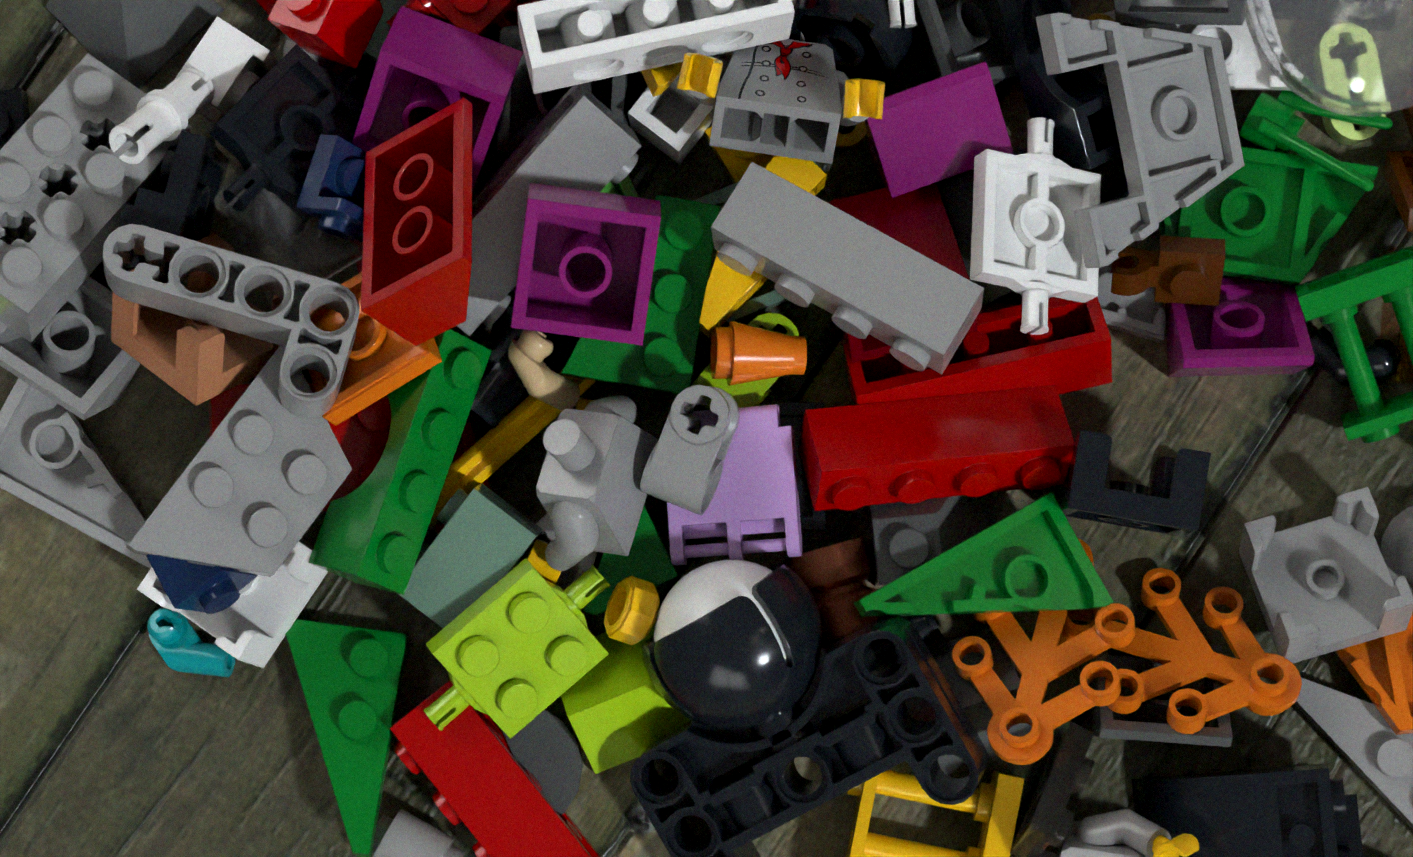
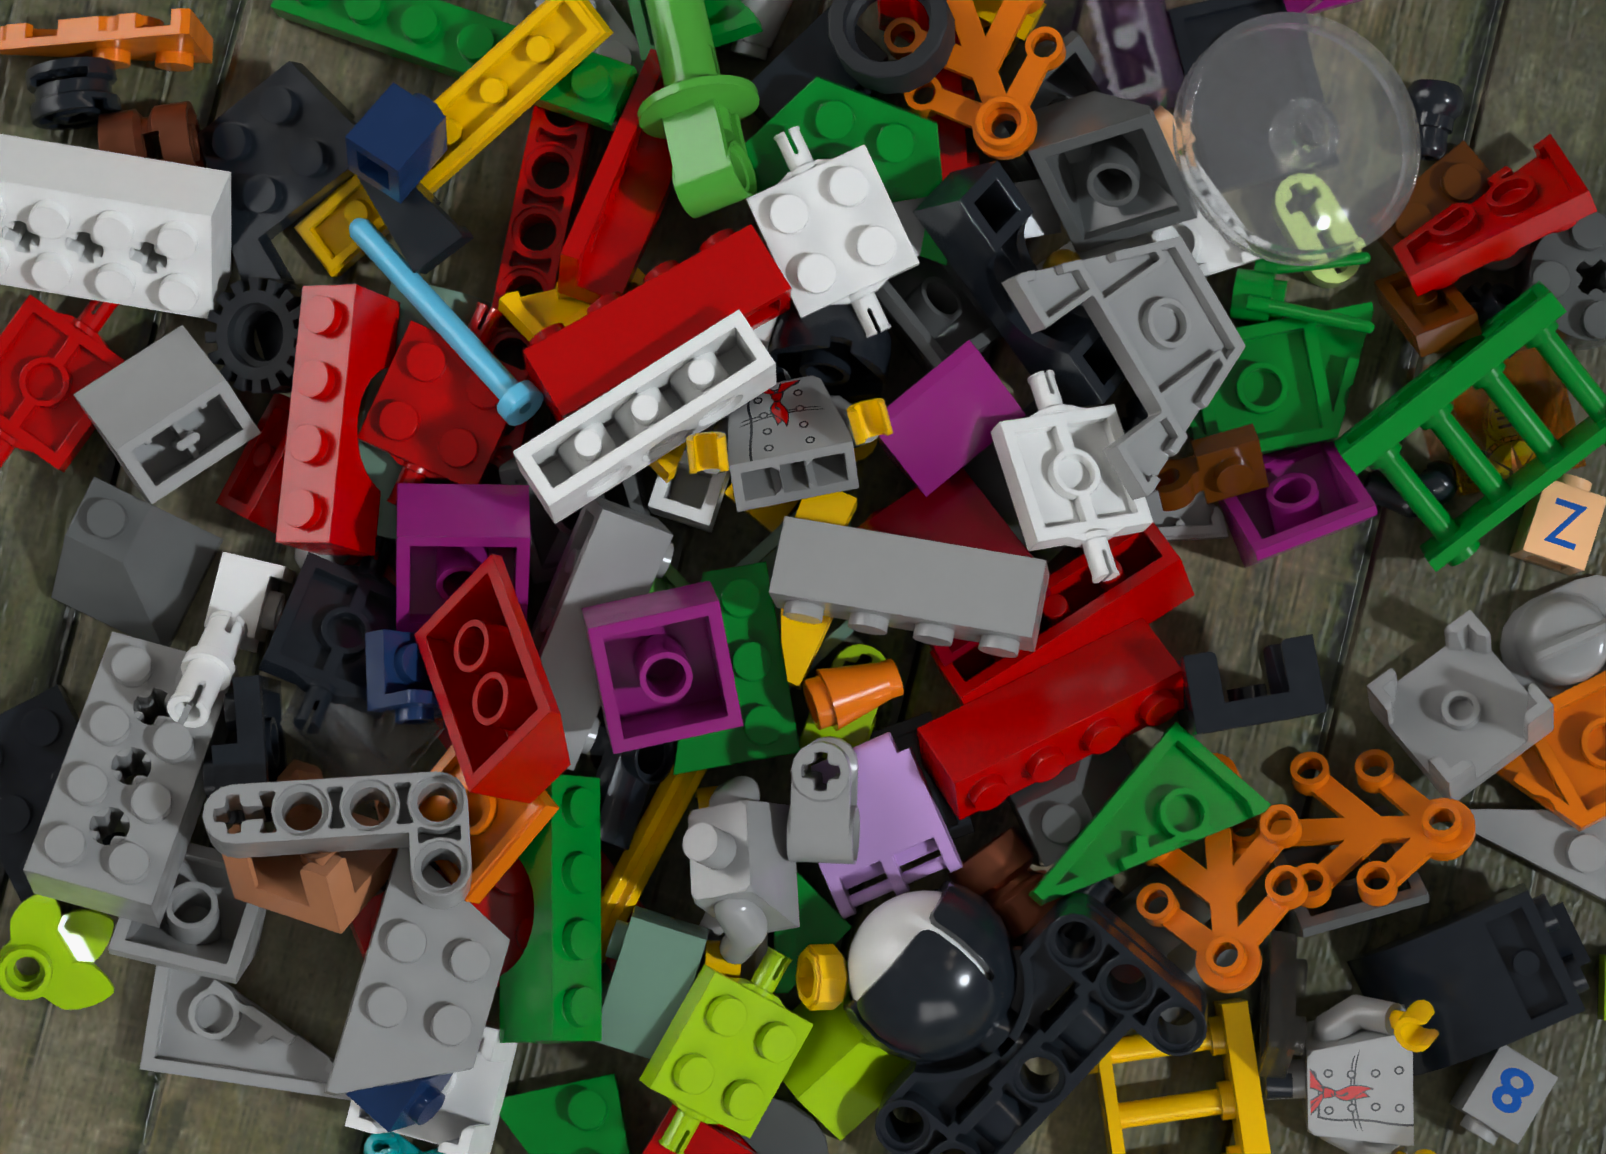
camera: 20 degrees left, 0 degrees up
tan arm [508,330,580,411] -> none

